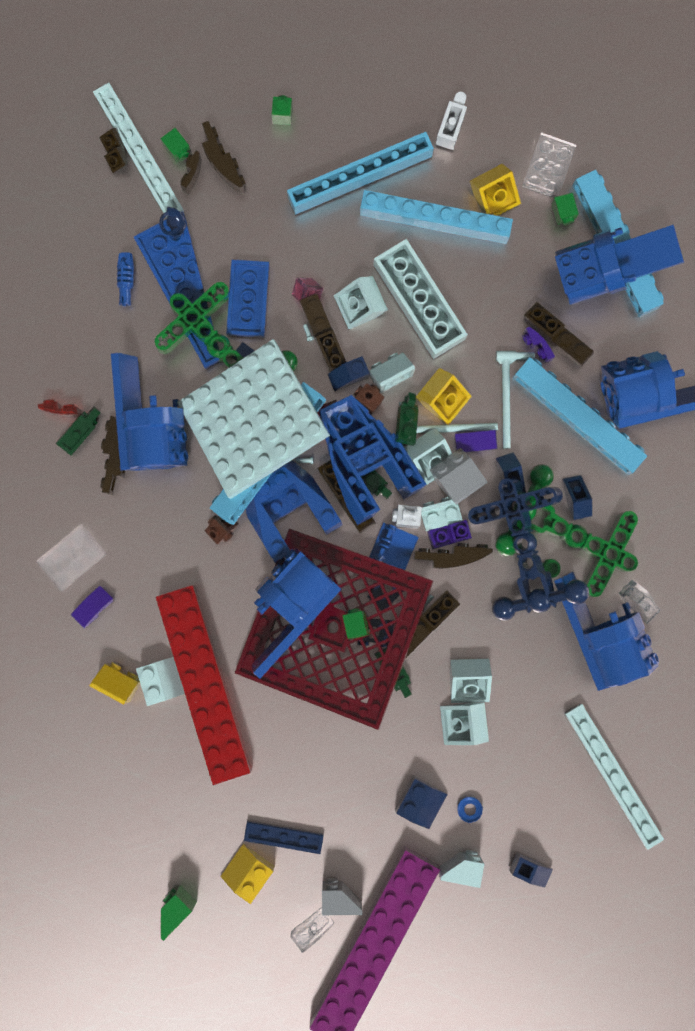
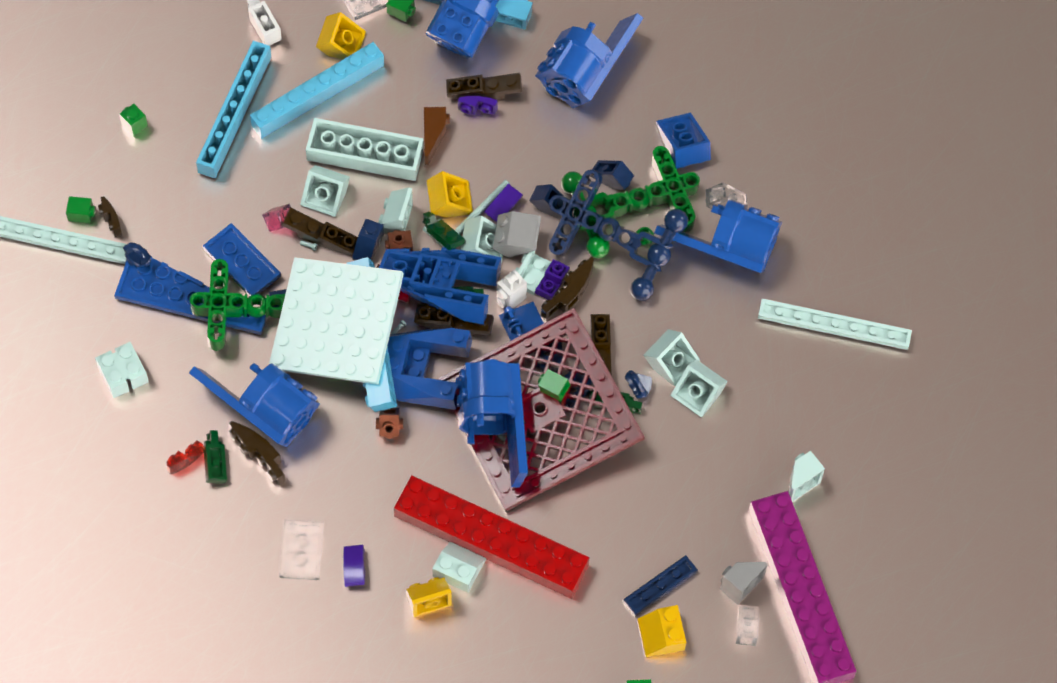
camera: 45 degrees left, 20 degrees down
dark brown slope [99,128,128,173] -> none
blue hinge [117,252,134,306] -> none
dark brown slope [202,121,246,194] -> none
dark blue slope [395,775,448,829] -> none
blue piece [457,797,483,823] -> none
light aqua bar [496,351,535,449] -> none
dark blue slope [509,852,553,888] -> none
medium azure brick [513,357,647,475] -> none
none -> light aqua piece [95,342,149,398]
none -> reddish brown slope [424,107,450,165]
none -> dark blue piece [625,370,652,399]
none -> blue slope [656,112,711,169]

